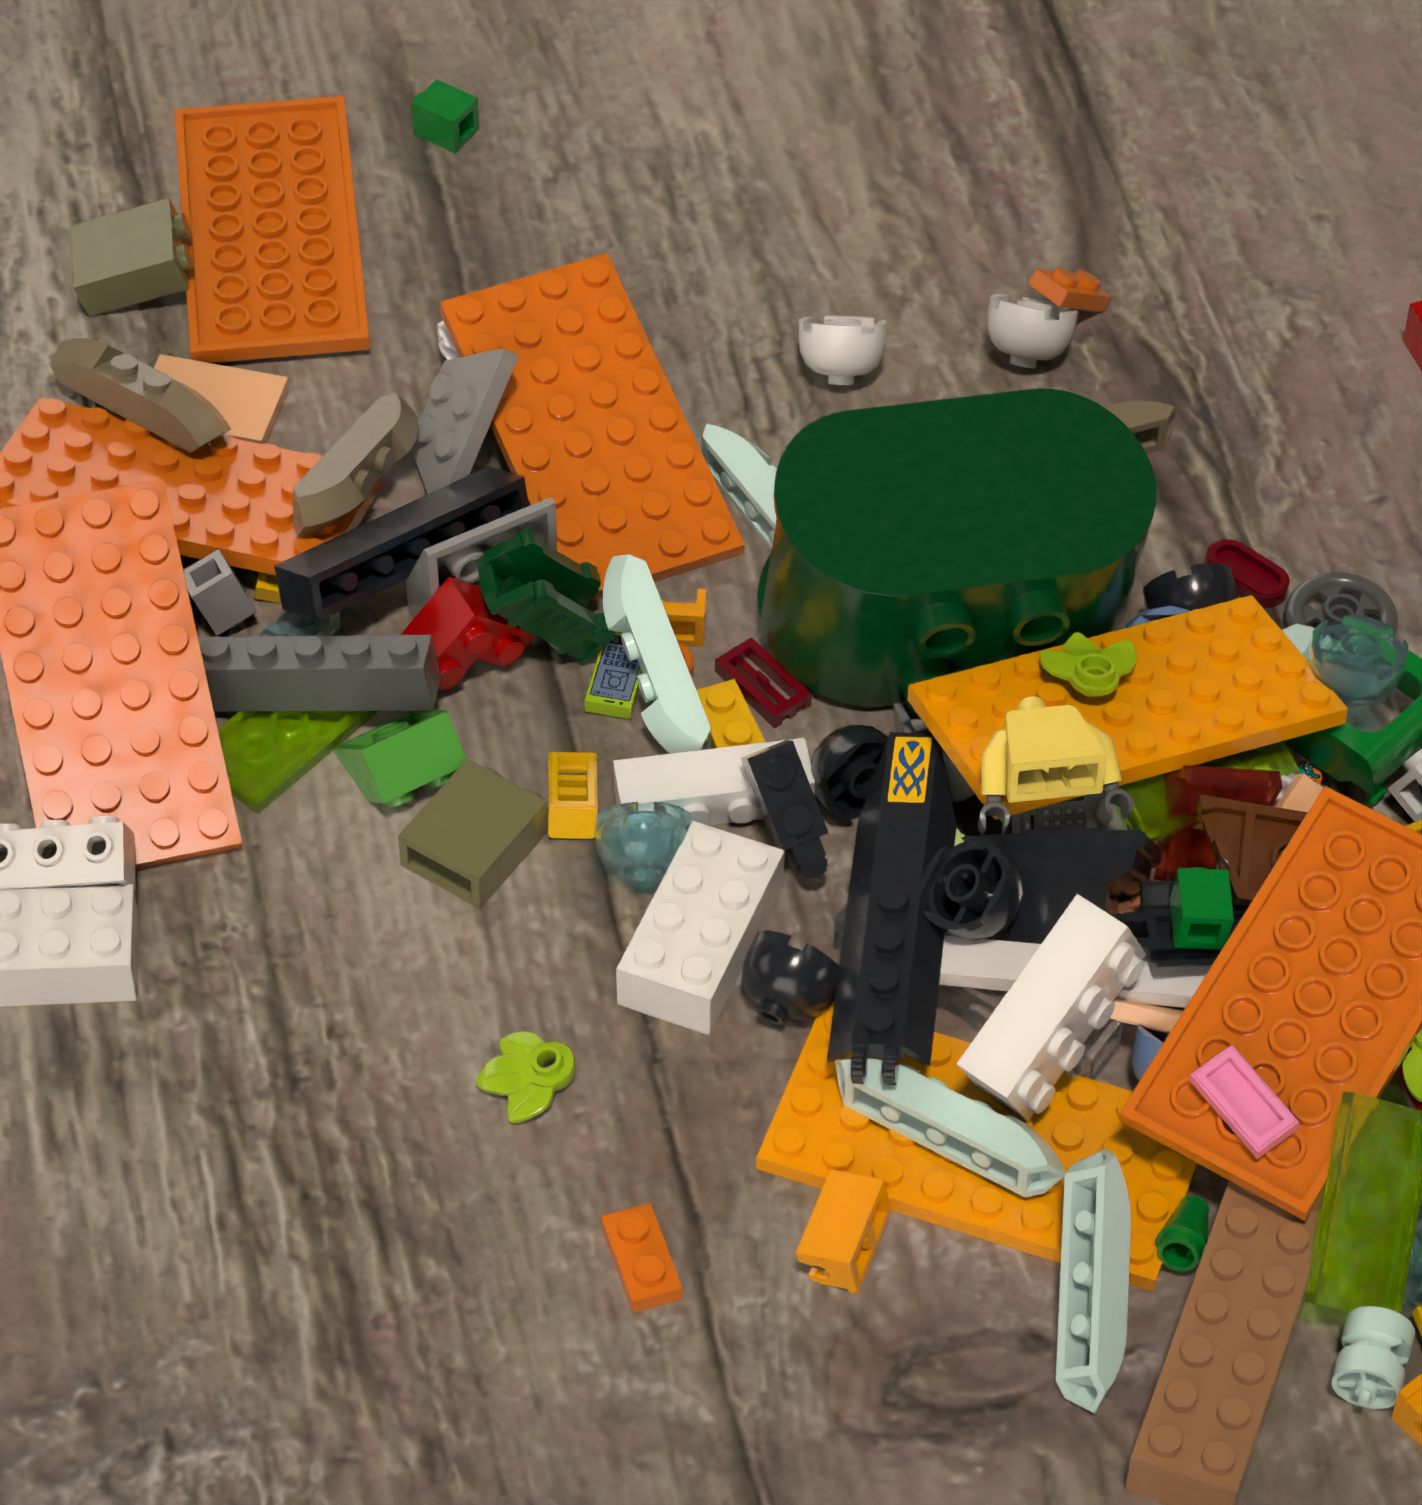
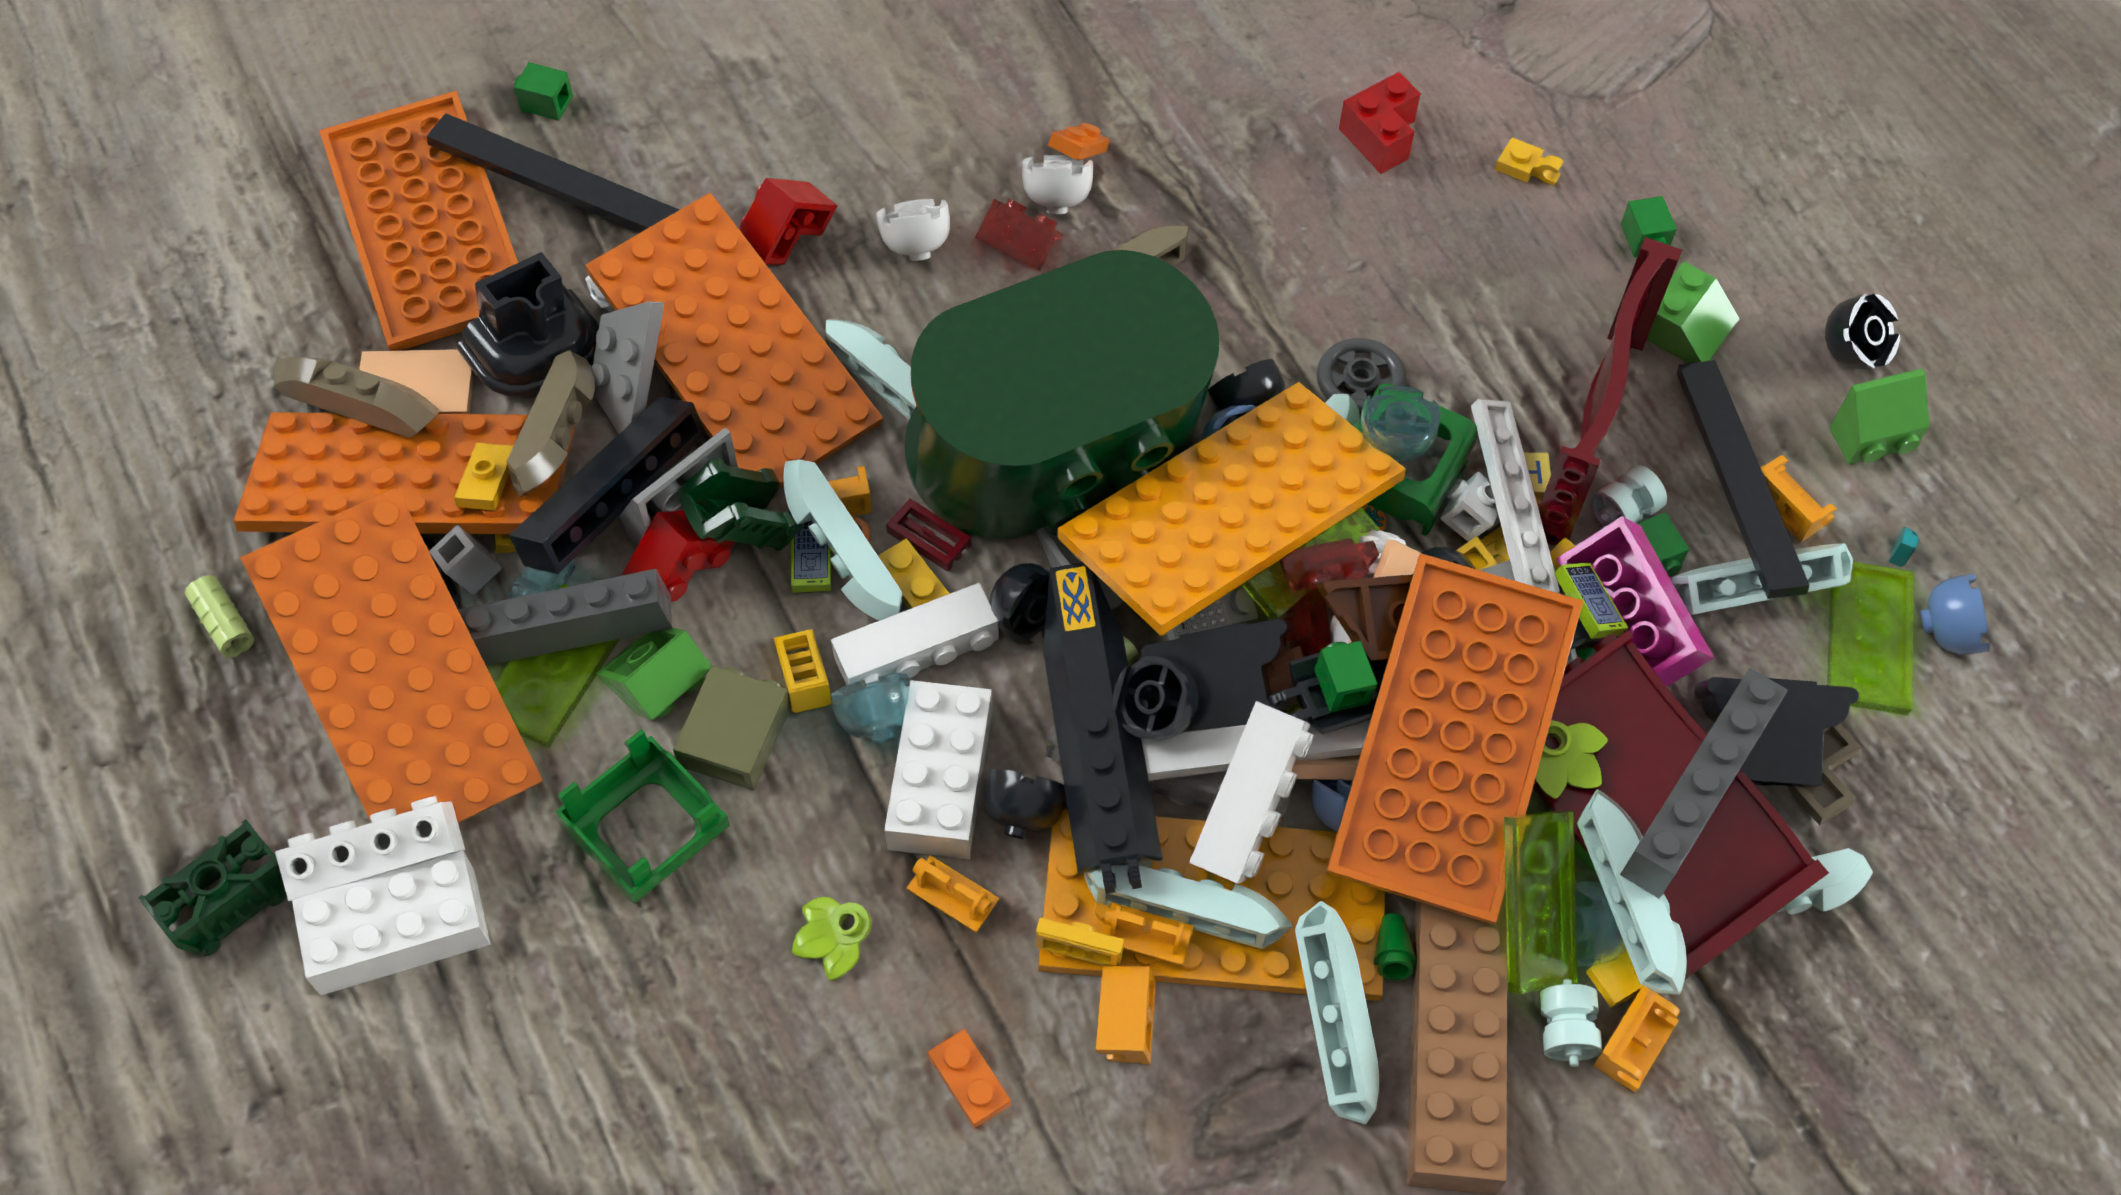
camera: 15 degrees left, 10 degrees up
olive brick [70,198,193,317] -> none
black hinge [740,740,829,879] -> none
light yellow torso [977,696,1134,835] -> none
lime plate [1040,632,1137,698] -> none
bright pink tile [1190,1045,1299,1159] -> none
dark red tile [1204,539,1290,608] -> none
none -> black tile [427,113,680,233]
none -> yellow plate [454,443,513,511]
none -> black piece [456,252,599,397]
none -> green piece [555,729,730,904]
none -> red brick [739,178,838,265]
none -> light orange hinge [906,855,1000,933]
none -> clear red bracket [975,198,1064,271]
none -> yellow plate [1036,918,1124,966]
none -> light orange hinge [1102,902,1194,966]

